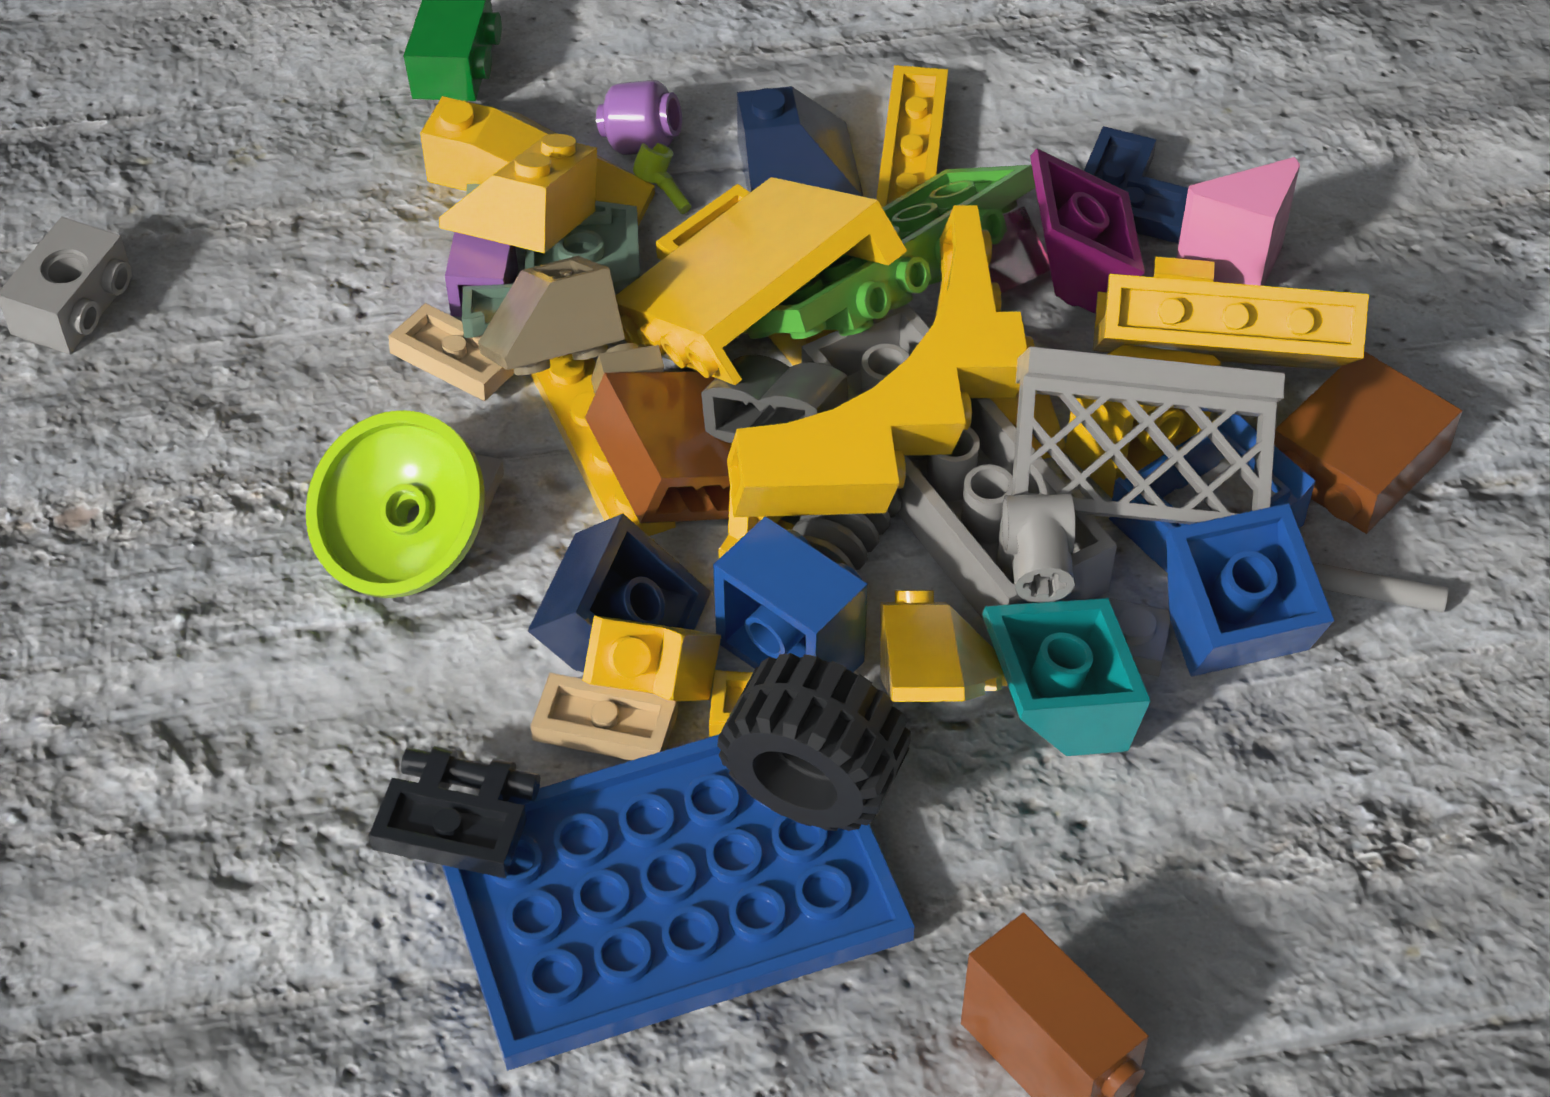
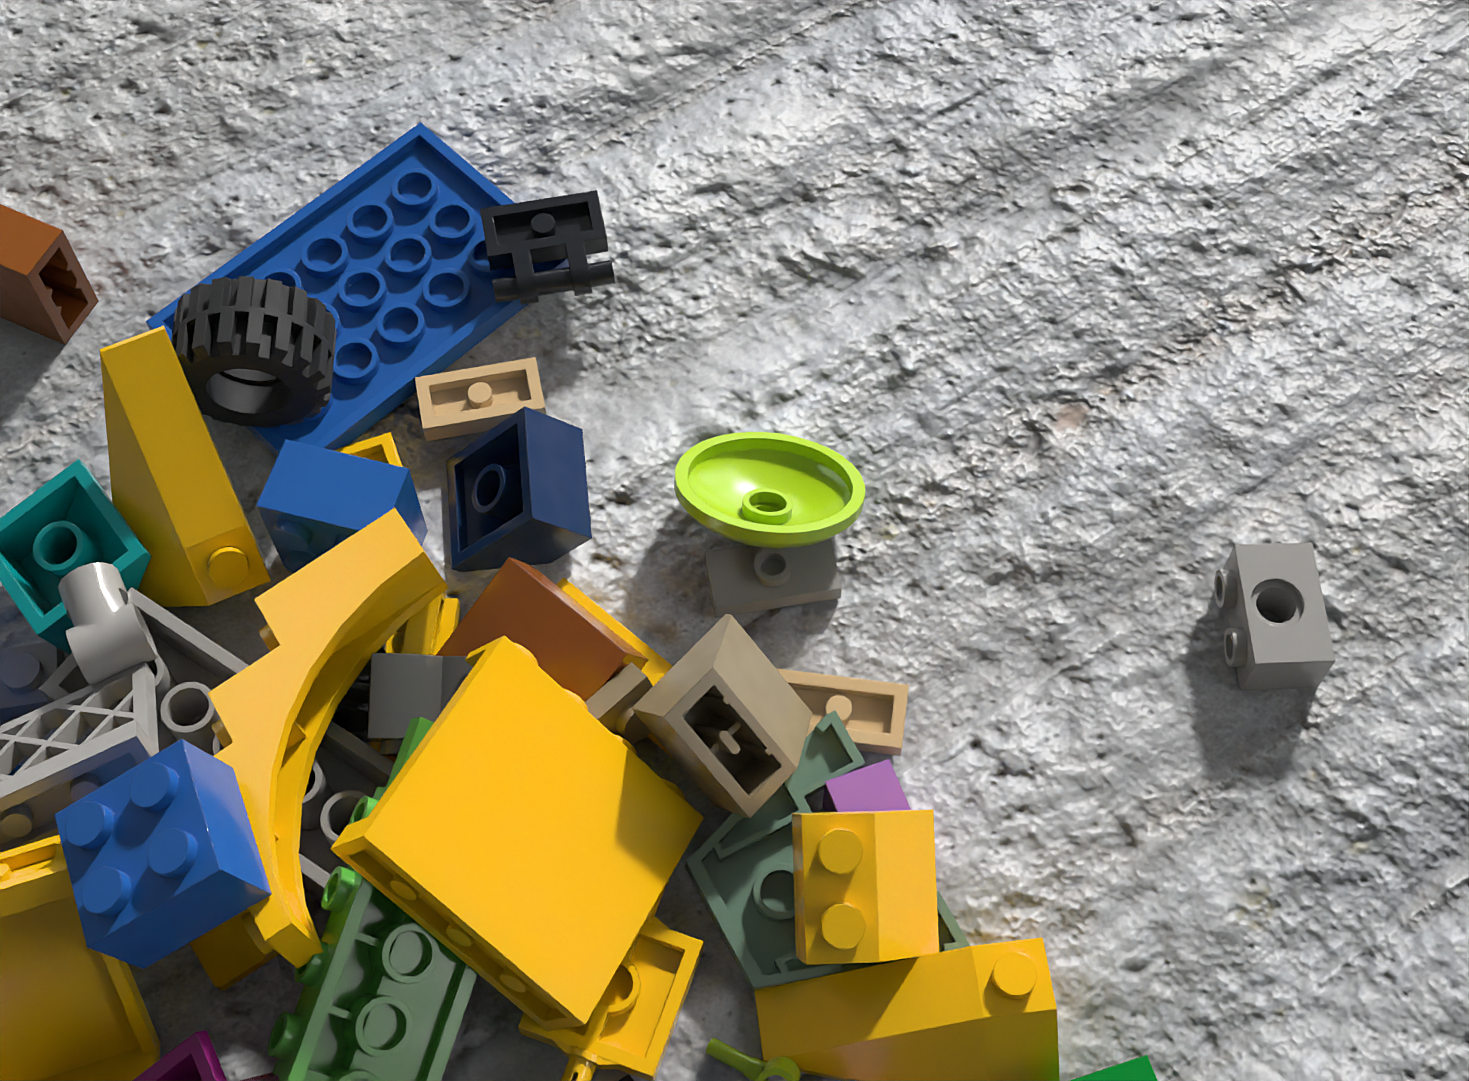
camera: 155 degrees right, 10 degrees up
yellow slope [582,615,721,701] -> none
none -> blue brick [54,739,272,969]

